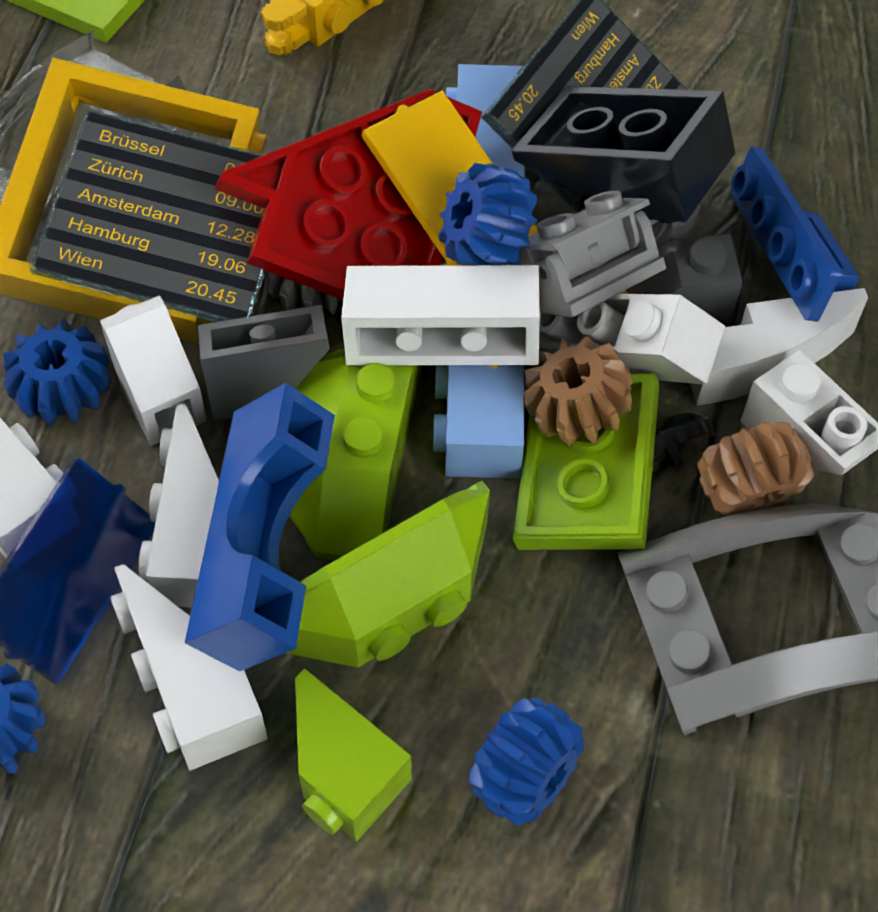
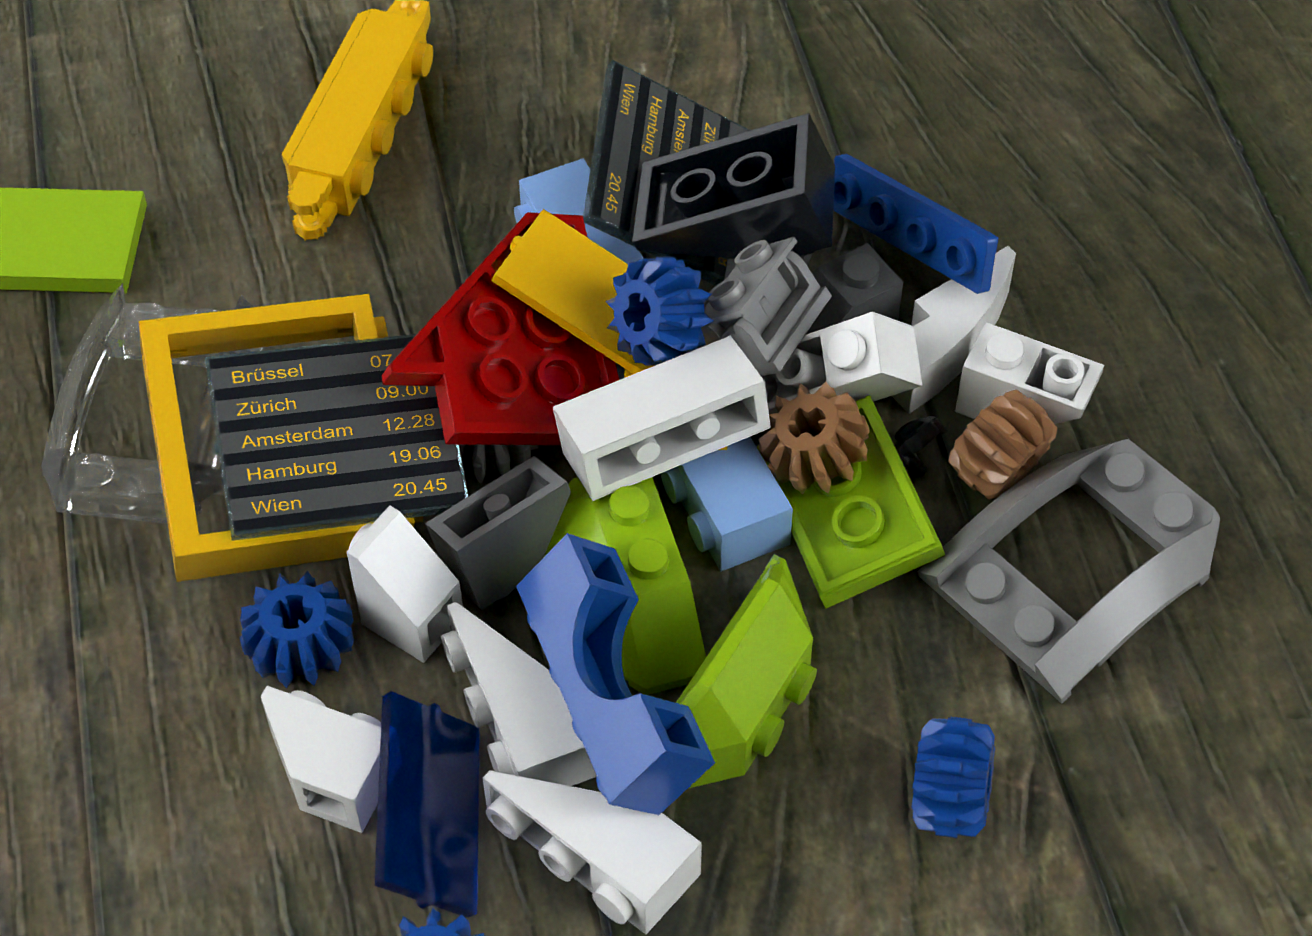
camera: 25 degrees left, 5 degrees down
lime slope [295,668,412,842] -> none

